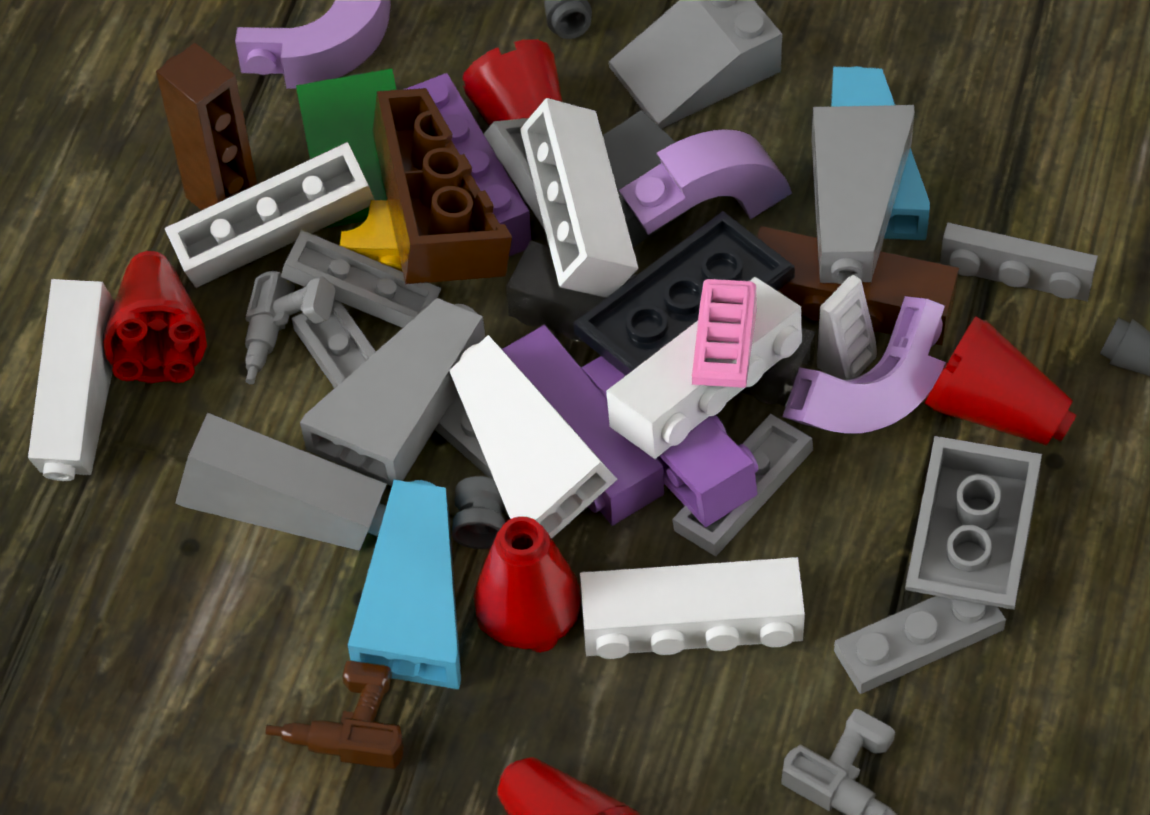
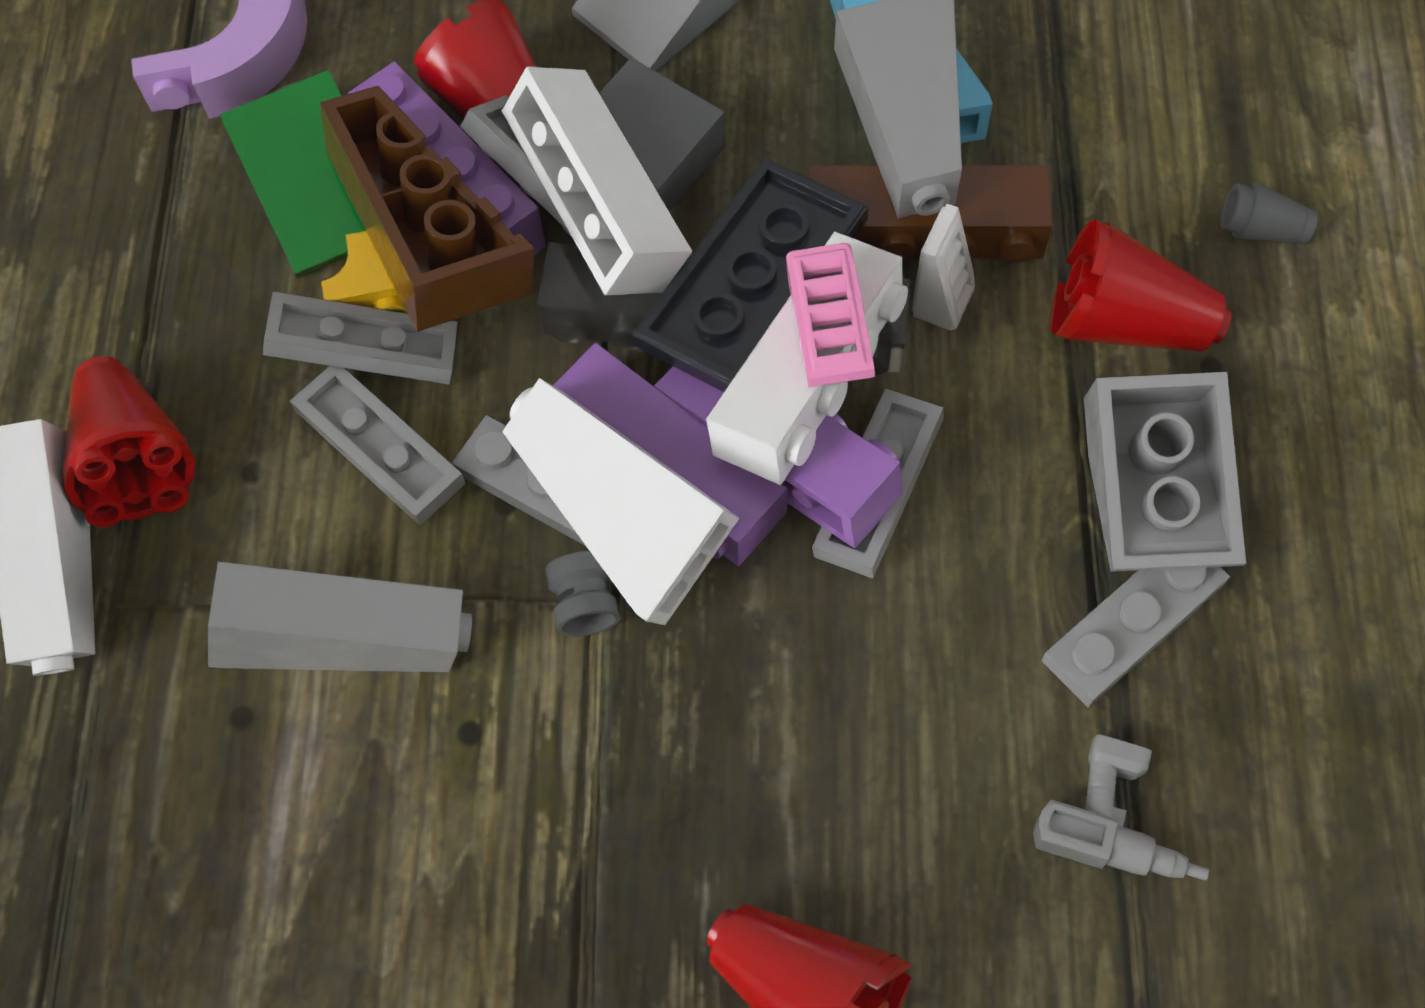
camera: 15 degrees left, 10 degrees up
reddish brown brick [156,43,257,211] -> none
white brick [165,142,375,288] -> none
light grey piece [245,271,336,384] -> none
reddish brown piece [265,661,404,769] -> none
light grey slope [300,298,485,486] -> none
medium azure slope [348,480,461,689] -> none
red cone [473,516,582,652] -> none
white brick [580,557,805,659] -> none
lavender arch [619,130,792,235] -> none
lavender arch [782,296,946,433] -> none
light grey plate [940,223,1098,302] -> none

